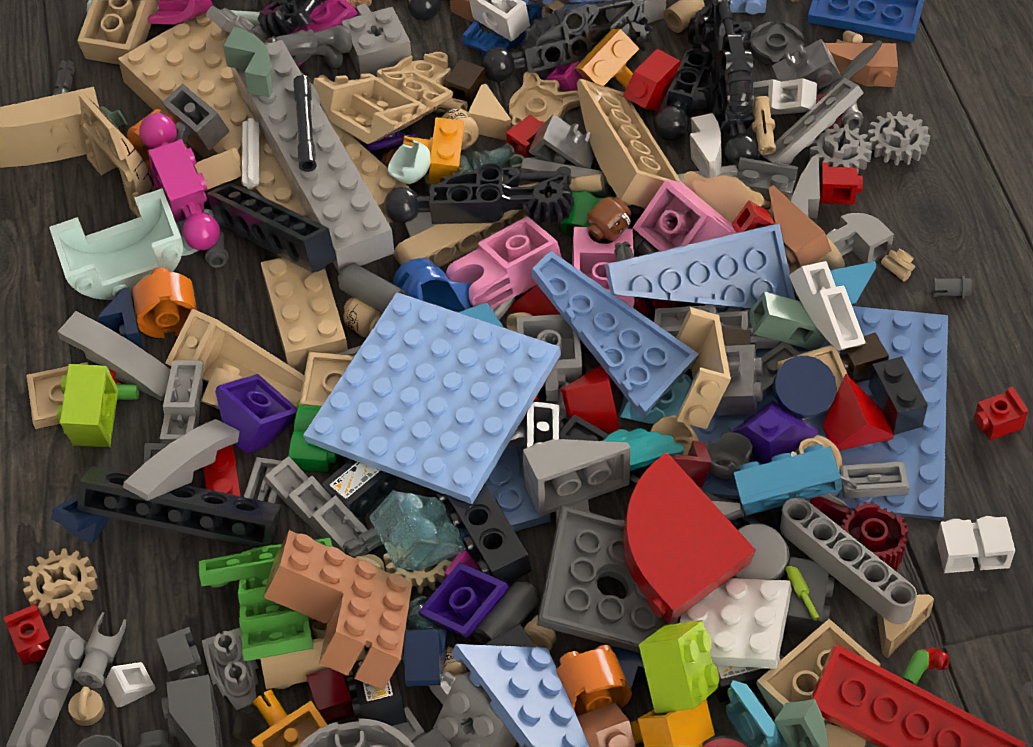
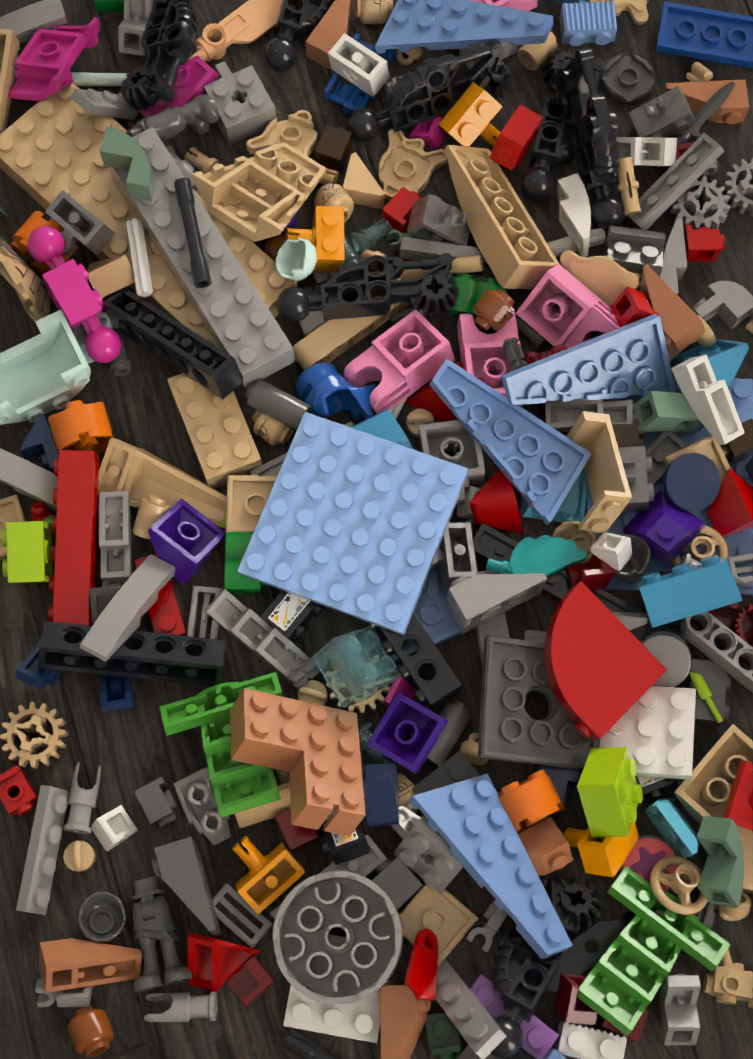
camera: 10 degrees left, 20 degrees up
none -> red brick [48,450,99,626]
none -> dark blue slope [100,674,137,714]
none -> white slope [590,532,632,571]

